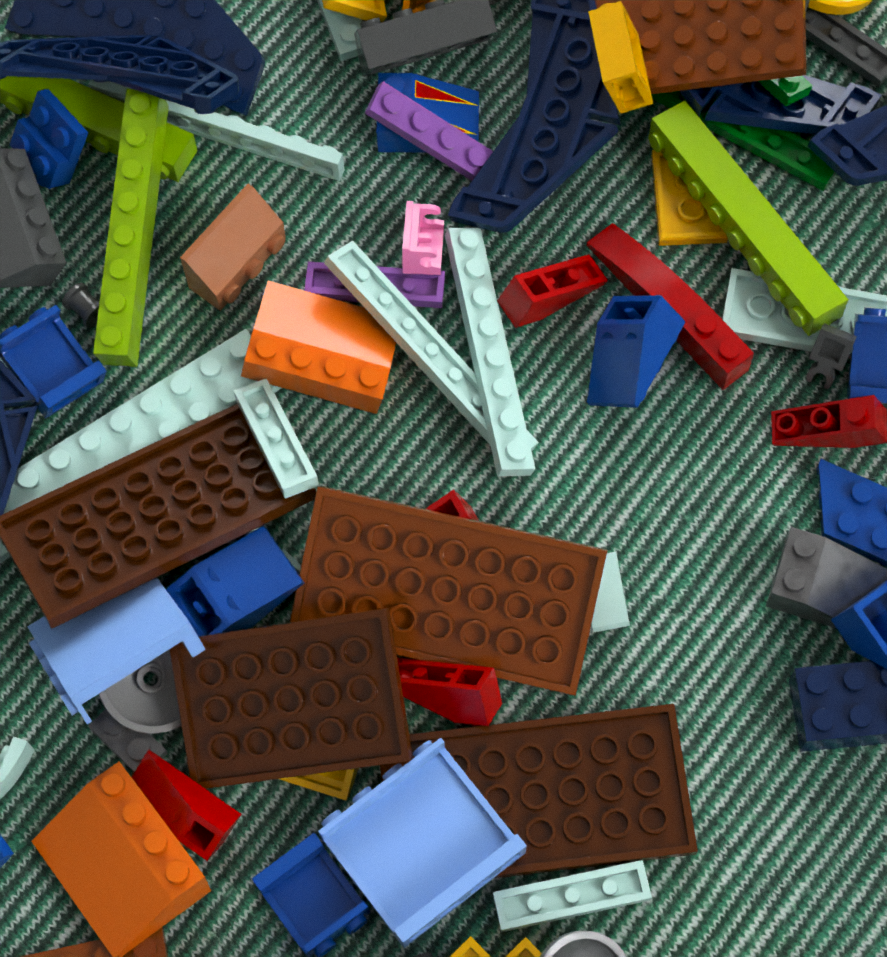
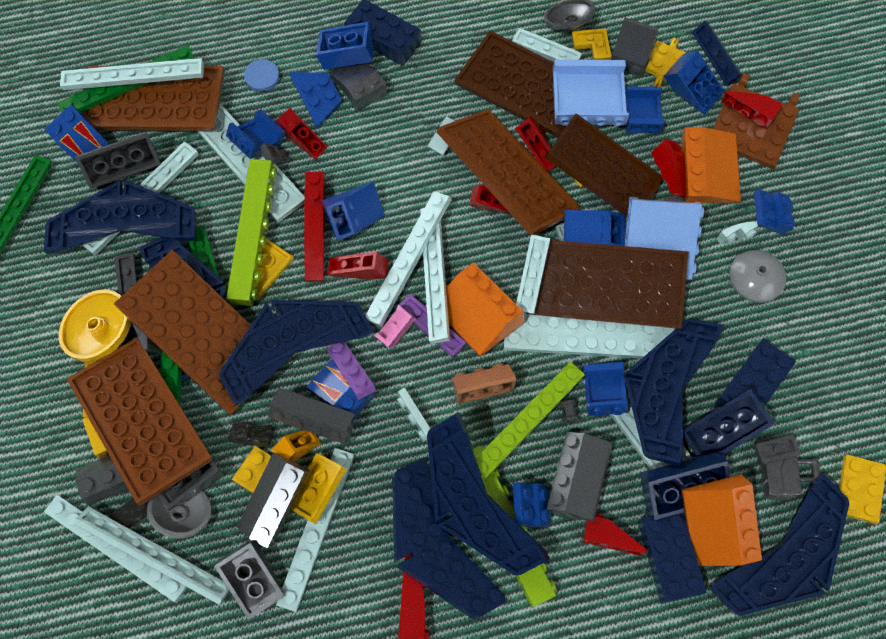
camera: 145 degrees left, 0 degrees up
yellow window [588,1,653,114] -> none

